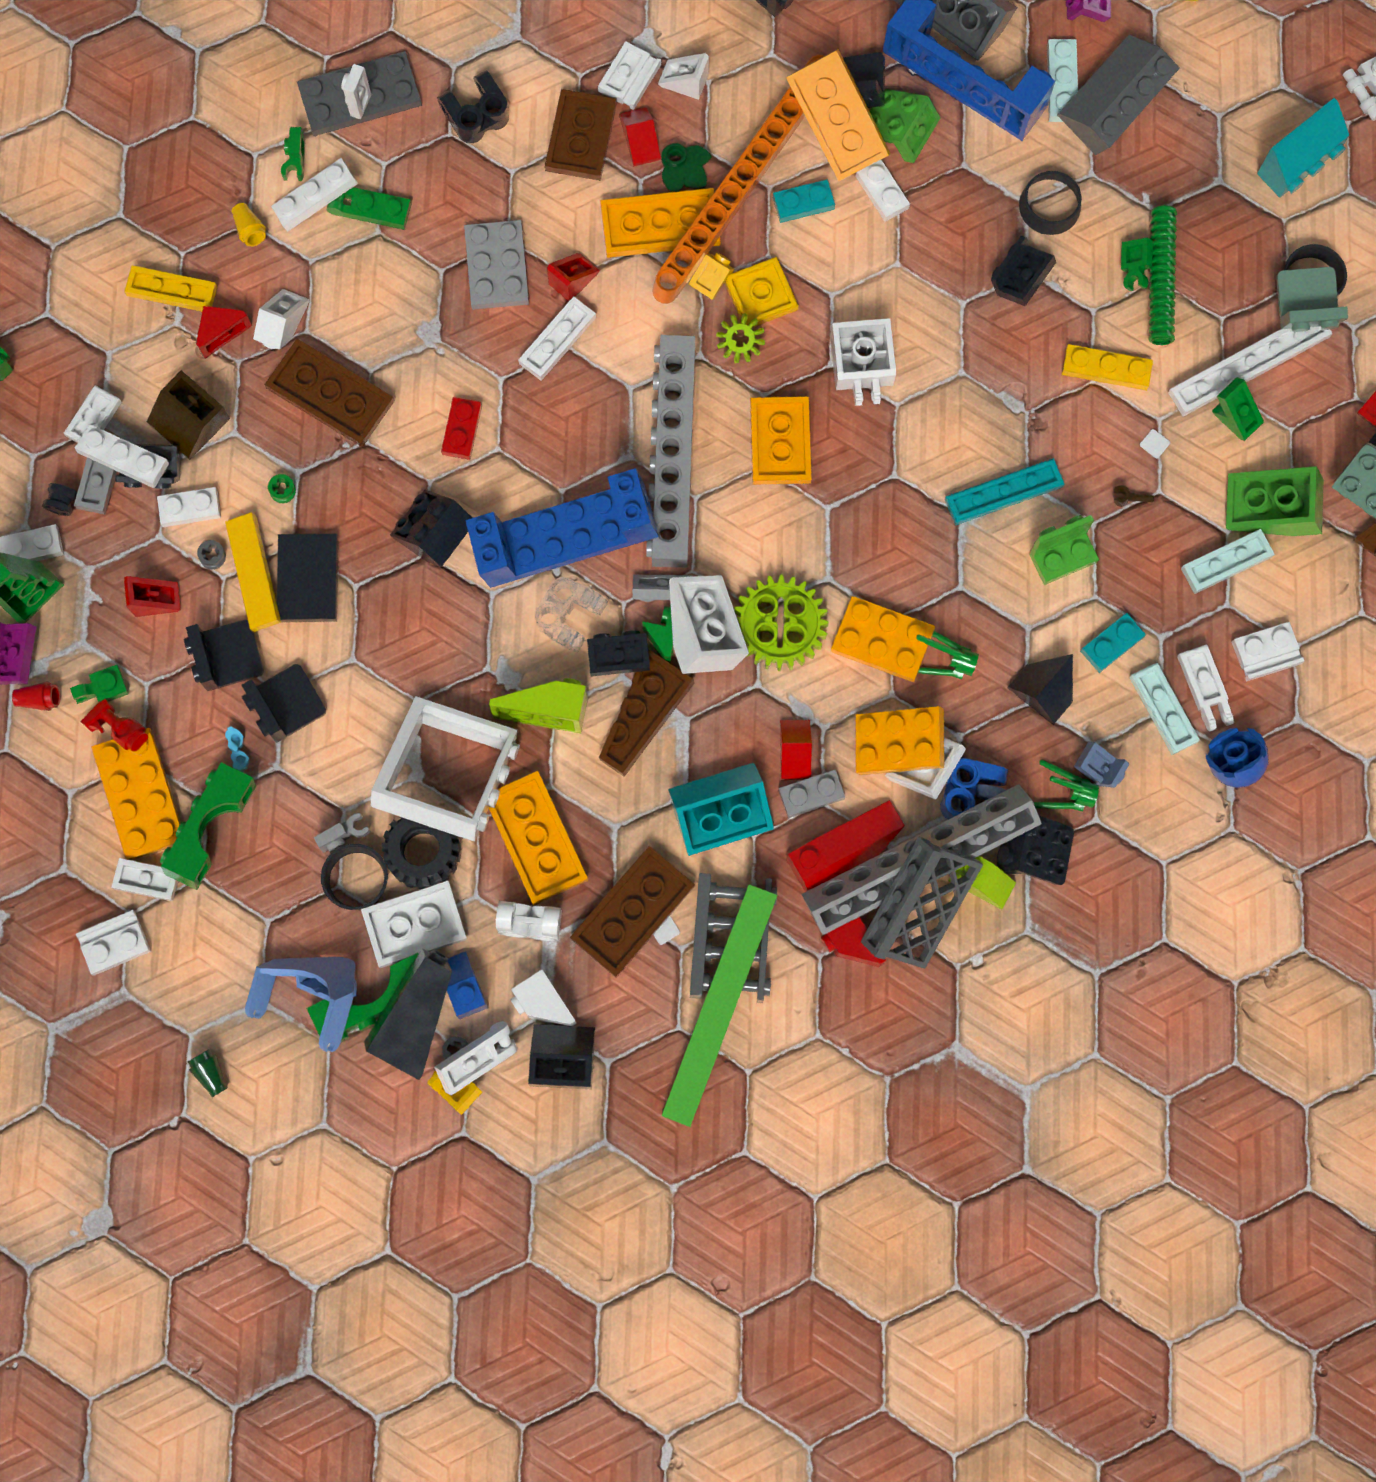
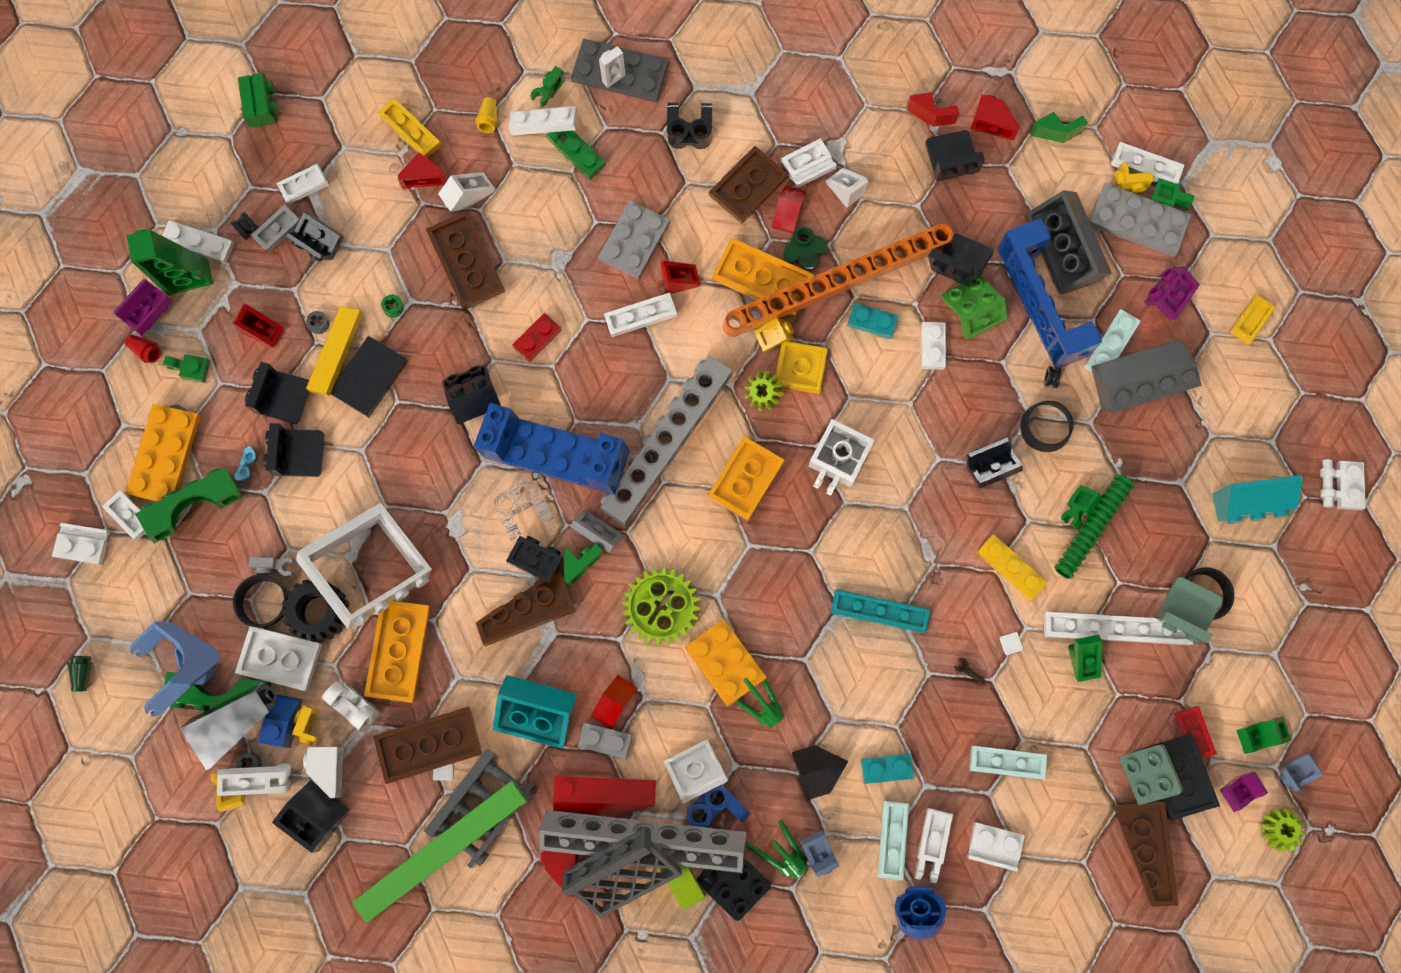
camera: 35 degrees right, 0 degrees up
white plate [75,424,169,488] -> none
red piece [80,699,148,752] -> none
dark brown slope [146,370,230,460] -> none
white plate [157,487,221,527] -> none
lime slope [489,678,588,734] -> none
white slope [669,575,749,674] -> none
light orange plate [786,49,890,181] -> none
light orange plate [855,706,944,775] -> none
sand blue tile [975,785,1006,800] -> none
bright green bracket [1029,515,1099,585] -> none
bright green slope [1226,466,1324,536] -> none
none -> yellow bracket [292,706,323,746]
none -> black bush [1044,366,1061,389]

